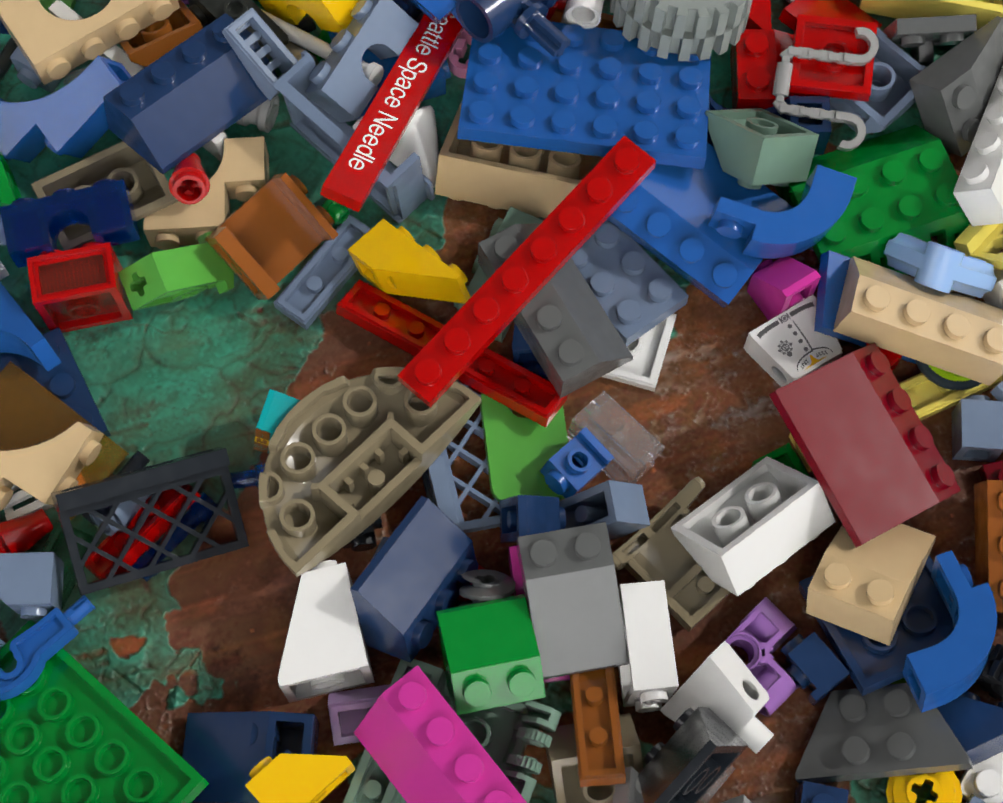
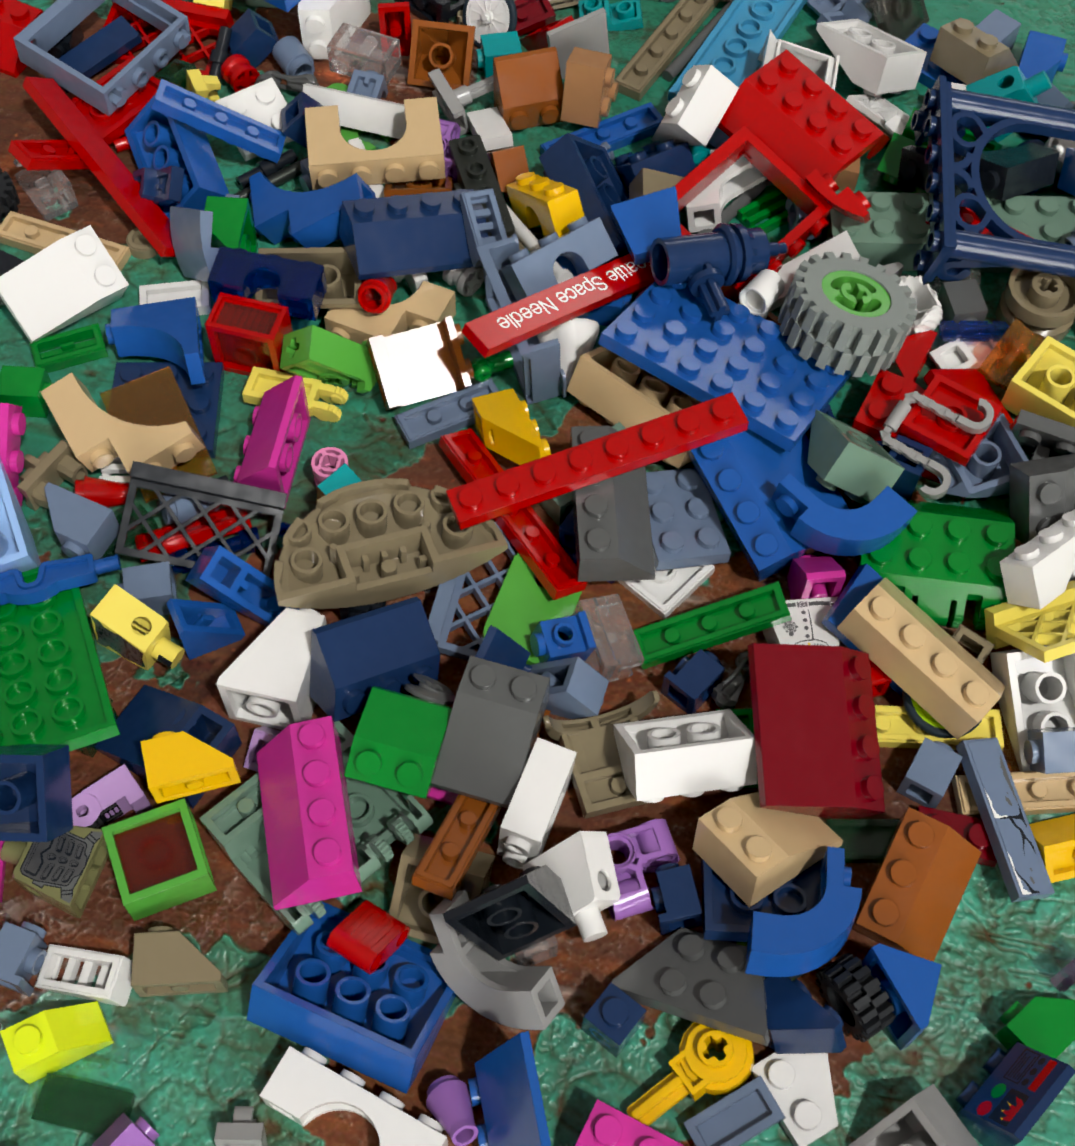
camera: 25 degrees right, 10 degrees down
light blue piece [884,232,997,298] -> none
none -> light yellow torso [90,584,185,670]
none -> sand blue brick [117,561,178,615]
none -> blue slope [166,599,245,660]
none -> blue slope [185,545,314,627]
none -> dark pink slope [234,375,311,508]
none -> light yellow hinge [242,366,349,423]
none -> bright pink wheel [311,447,349,489]
none -> green tile [631,581,792,670]
none -> dark blue brick [661,649,725,714]
none -> dark grey piece [711,651,750,709]
none -> clear green tile [825,819,900,863]

